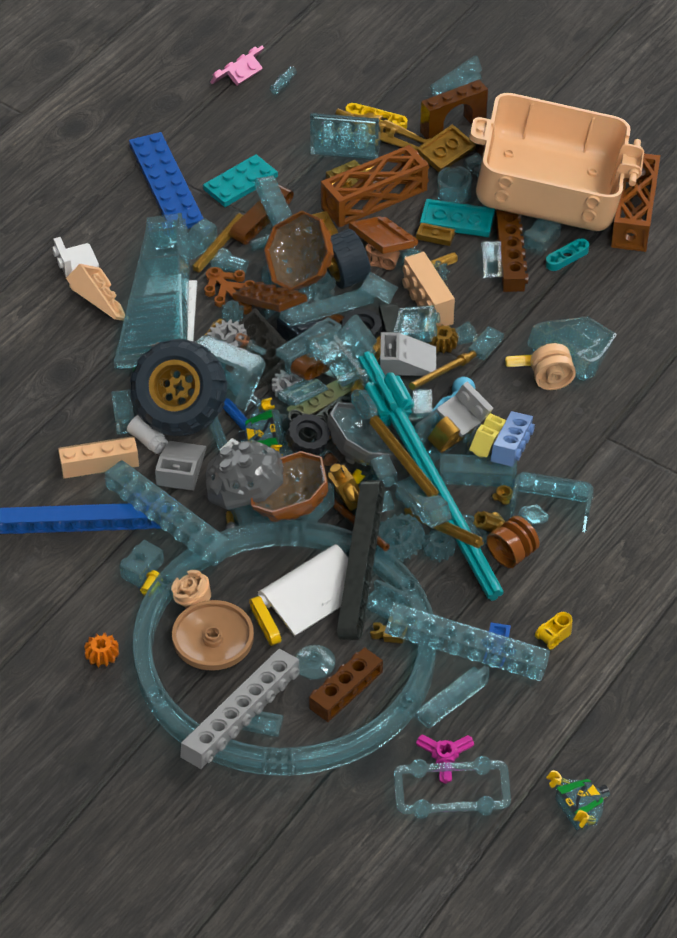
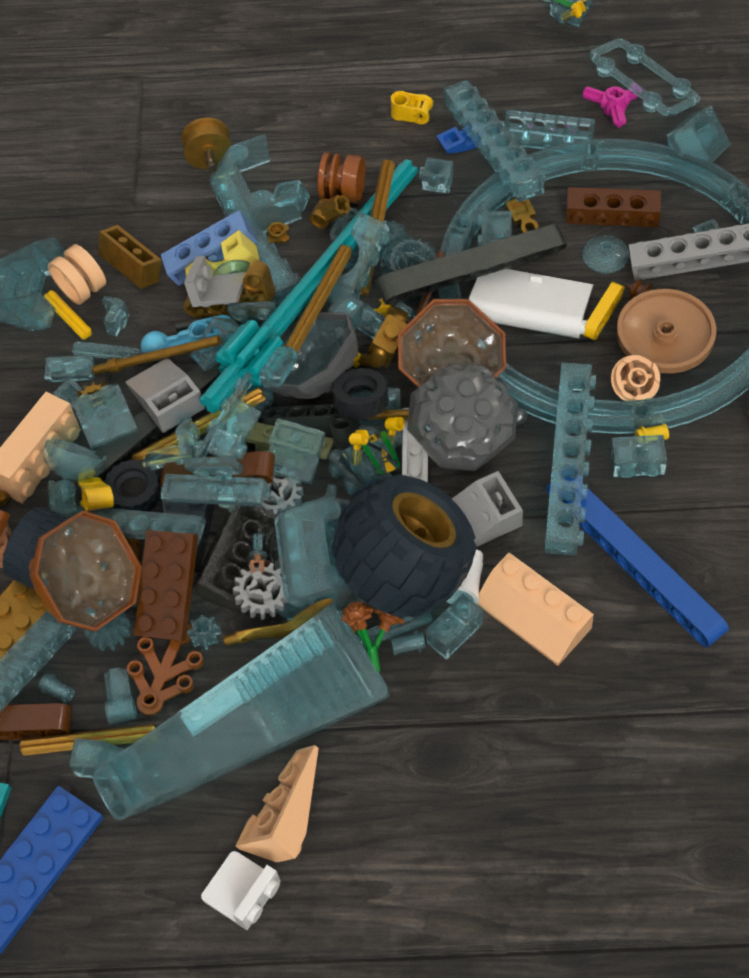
camera: 120 degrees left, 10 degrees up
none -> clear light blue cylinder [43,439,107,481]
none -> clear light blue axle [72,341,142,359]
none -> yellow piece [78,477,114,512]
none -> pearl gold brick [98,225,161,289]
none -> clear light blue bracket [102,296,129,337]
none -> pearl gold wheel [181,117,233,172]
none -> clear light blue brick [419,158,454,193]
none -> reddish brown wheel [627,279,652,300]
none -> clear light blue slope [667,104,731,166]

